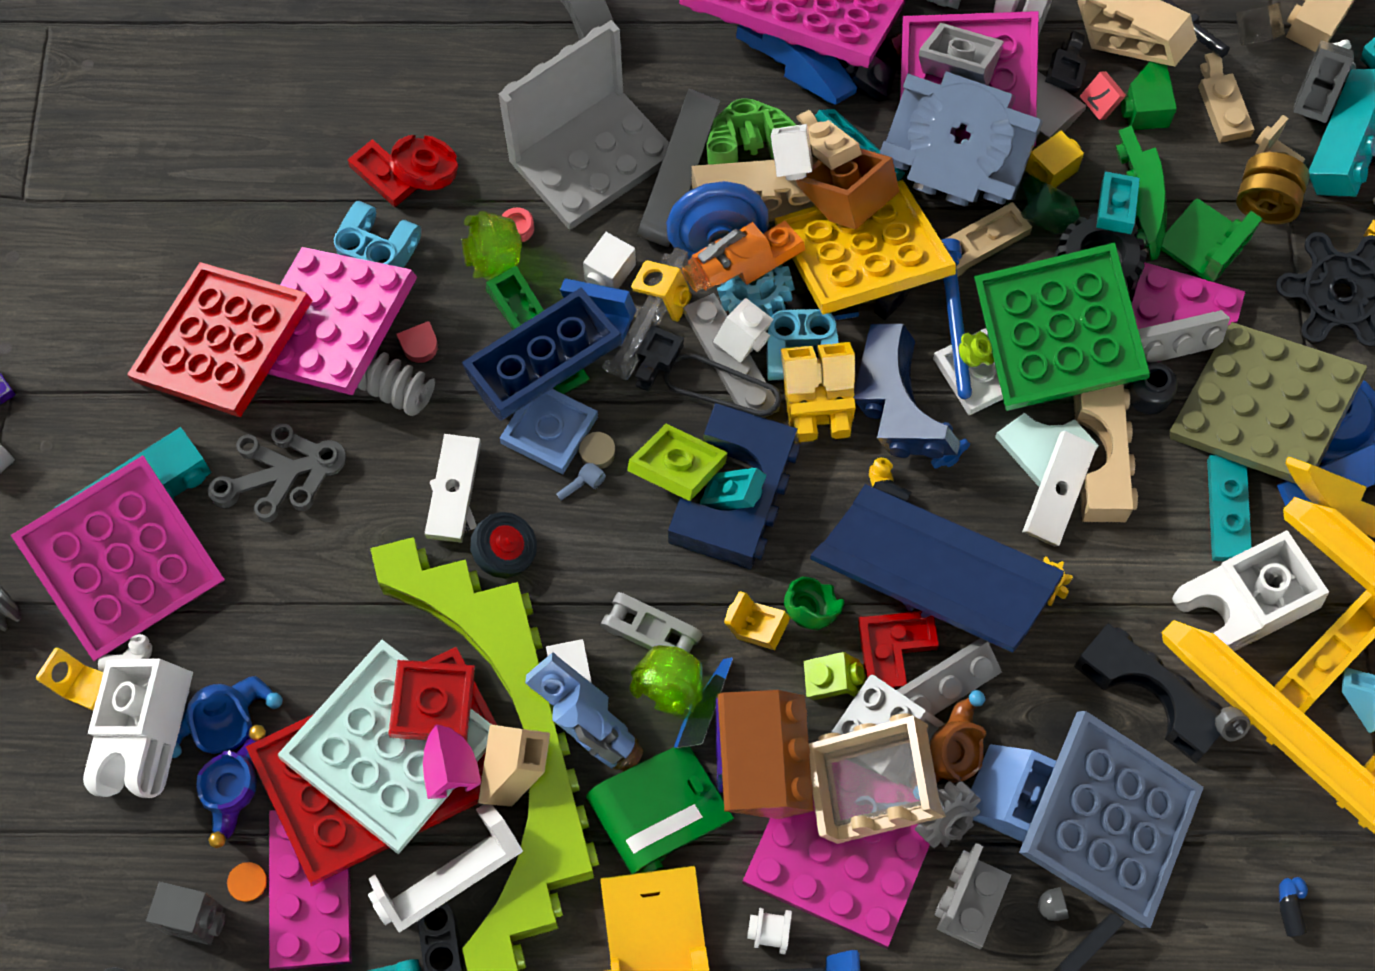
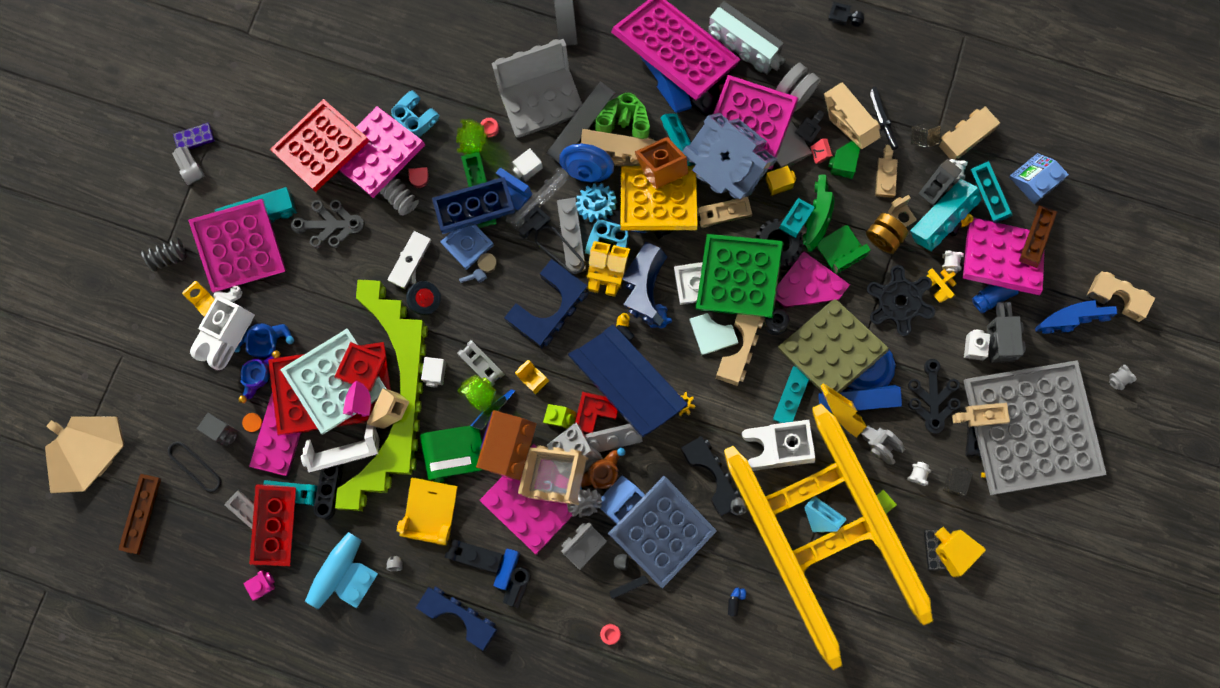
camera: 25 degrees right, 10 degrees up
red plate [348,139,418,207] -> none
red tile [390,135,458,190] -> none
medium blue plate [525,652,643,772] -> none
lime plate [627,424,728,501] -> none
yellow bracket [631,260,692,322] -> none
orange plate [682,221,806,292] -> none
teal plate [700,468,767,511] -> none
white brick [713,298,774,363] -> none
white brick [747,908,792,954] -> none
white brick [771,124,813,180] -> none
green hair [784,576,844,630] -> none
tan plate [796,110,862,170] -> none
light grey slope [918,23,1004,86] -> none
blue piece [941,238,972,400] -> none
lime plate [959,331,994,367] -> none
clear green brick [1021,175,1080,234] -> none
white tile [1022,431,1097,546] -> none
light grey plate [1138,310,1230,363] -> none

